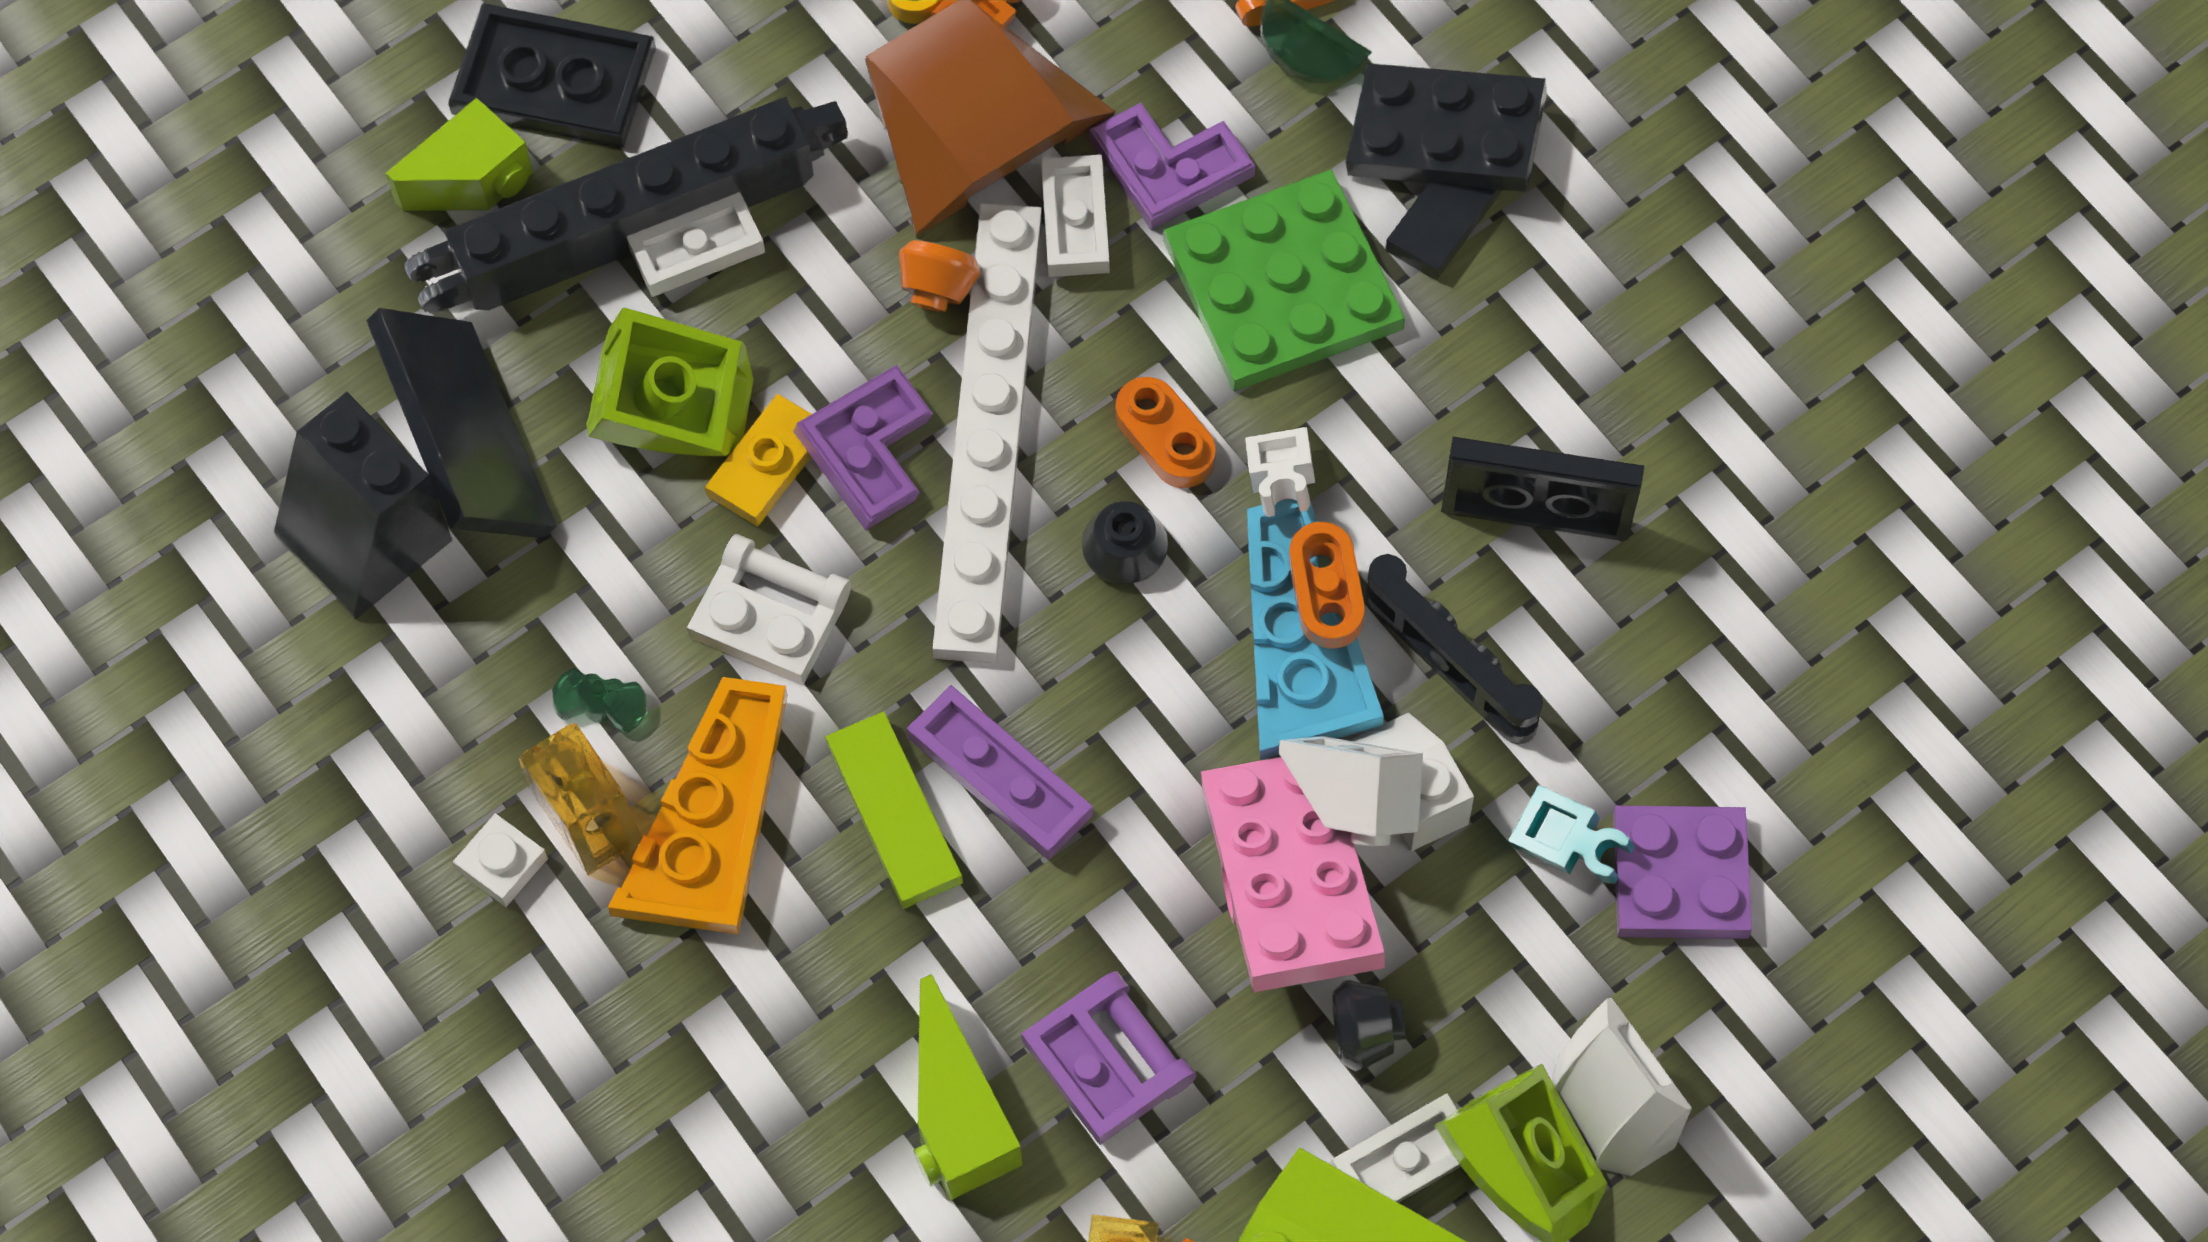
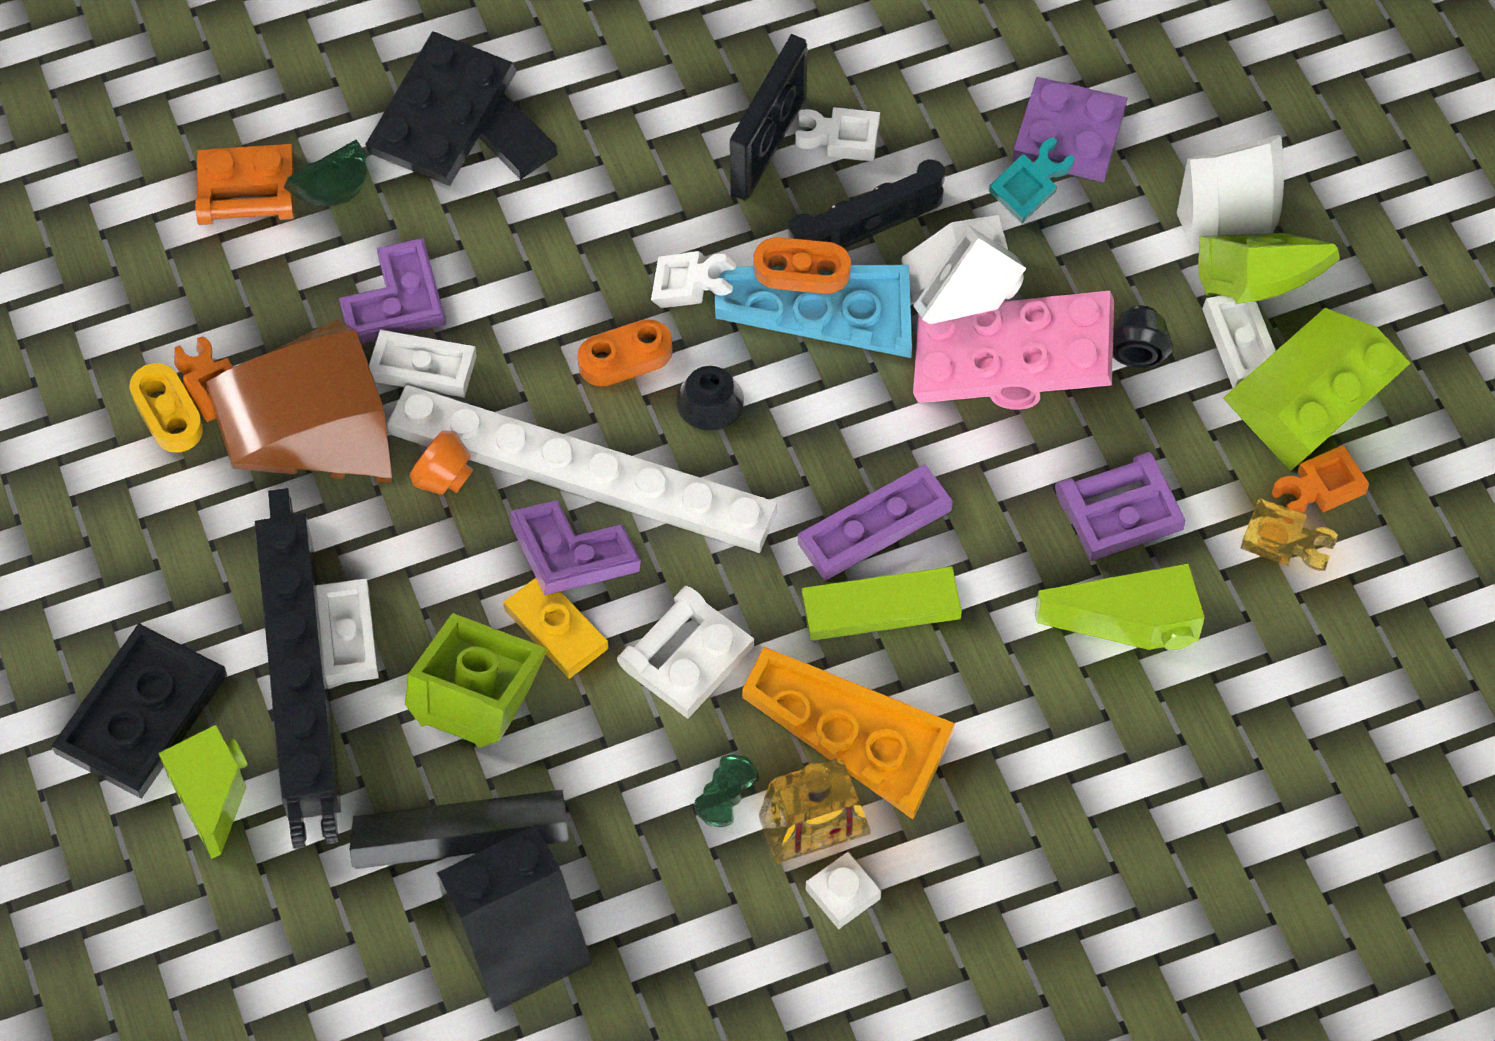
camera: 75 degrees left, 5 degrees down
bright green plate [1163,169,1405,392] -> none
none -> white plate [795,107,880,162]

